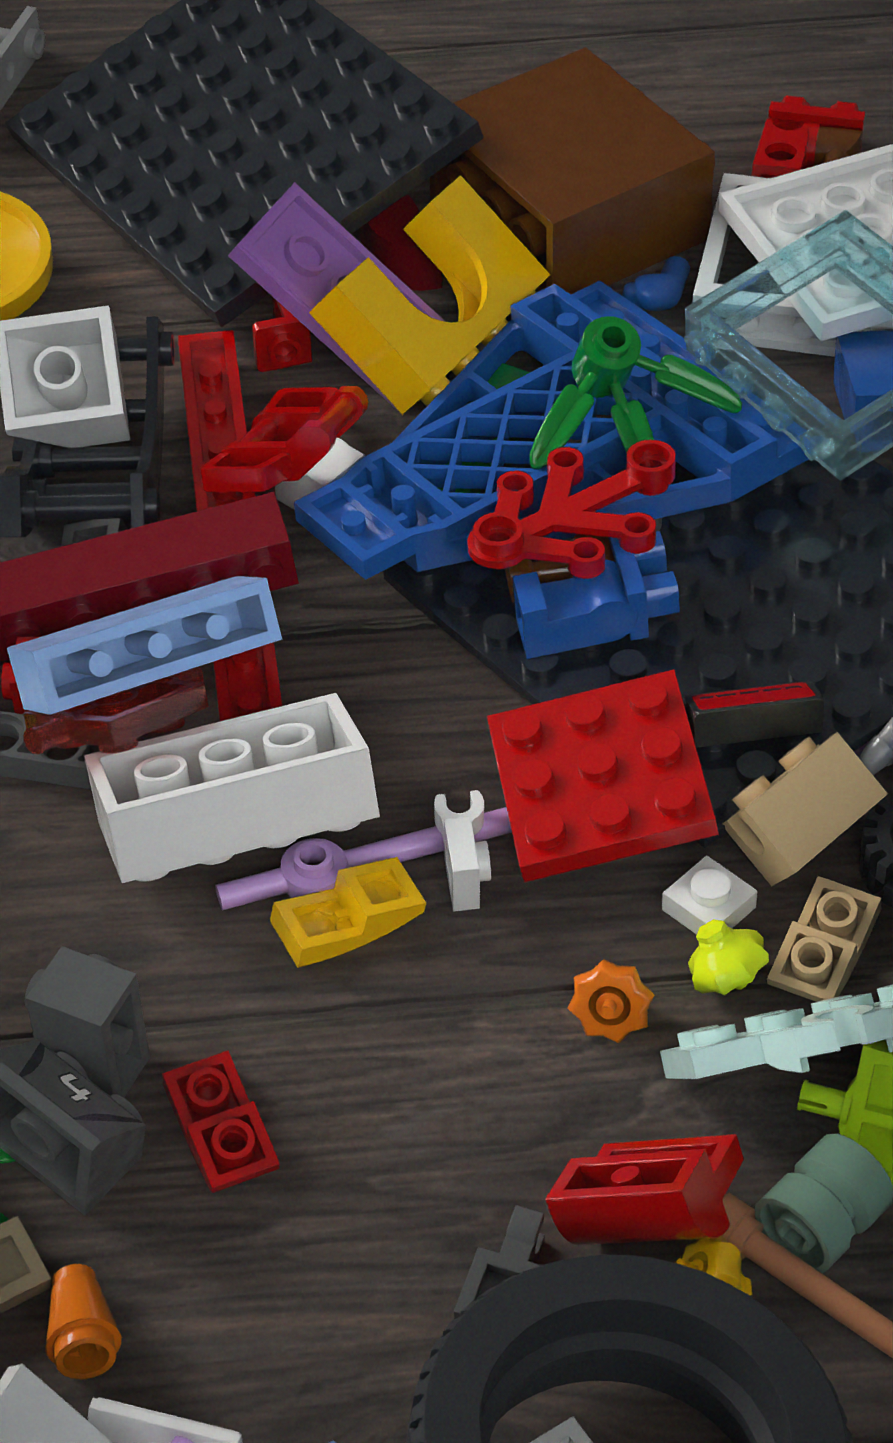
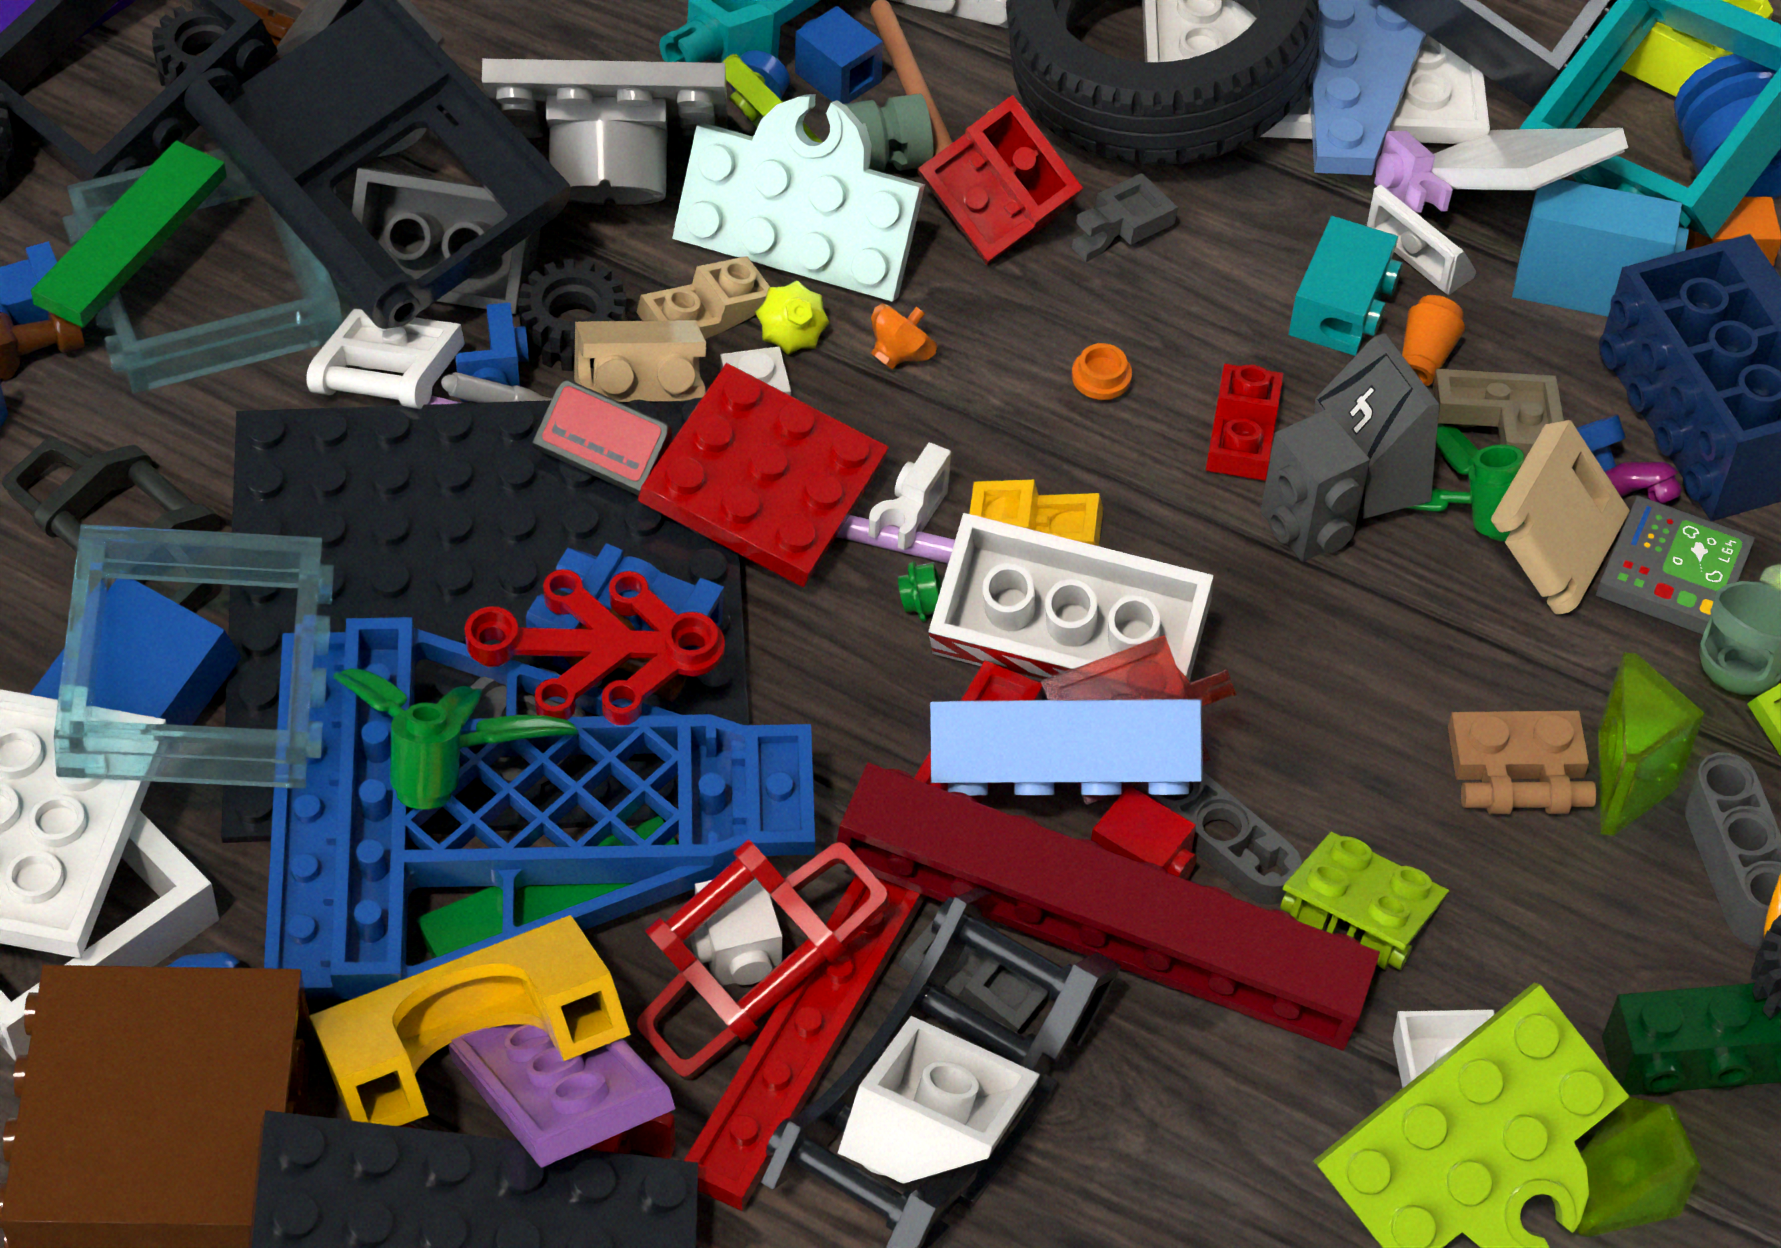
camera: 150 degrees left, 5 degrees up
none -> green plate [898,561,942,622]
none -> orange plate [1072,343,1132,400]
none -> teal brick [1288,215,1403,356]

